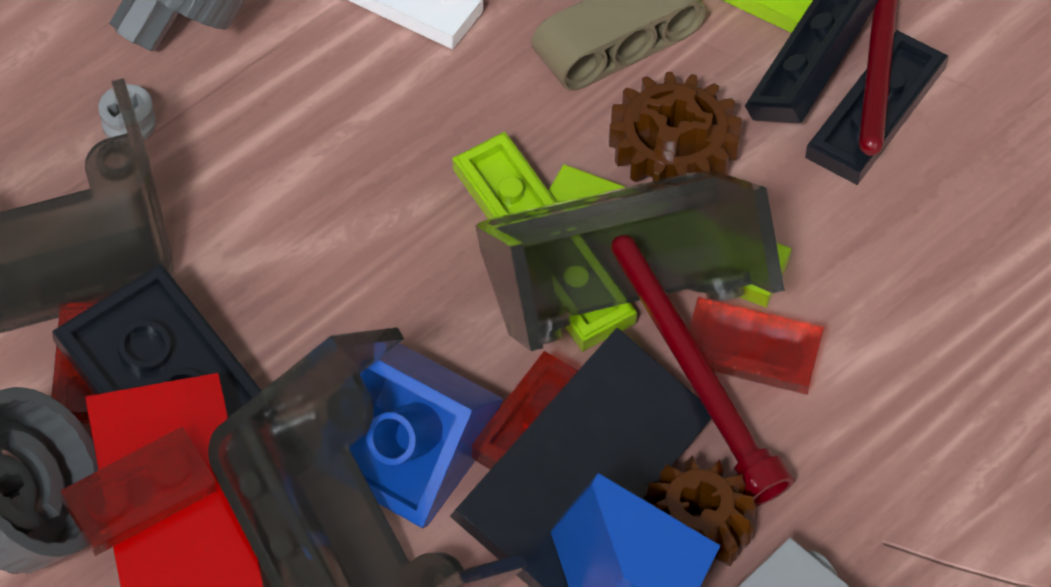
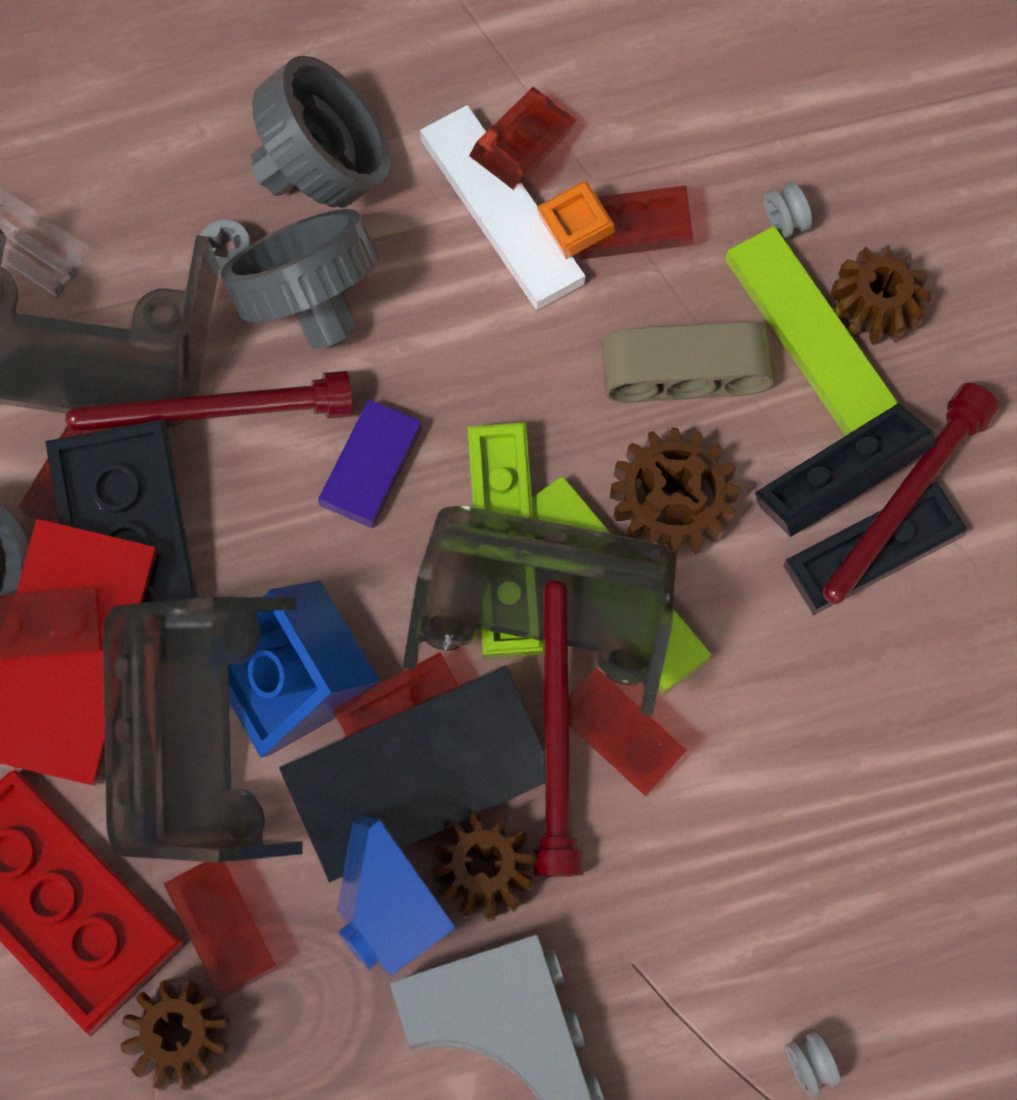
camera: 25 degrees right, 15 degrees up
none -> dark red piece [65,371,352,431]
none -> dark grey piece [221,209,378,350]
none -> dark purple tile [318,399,422,528]

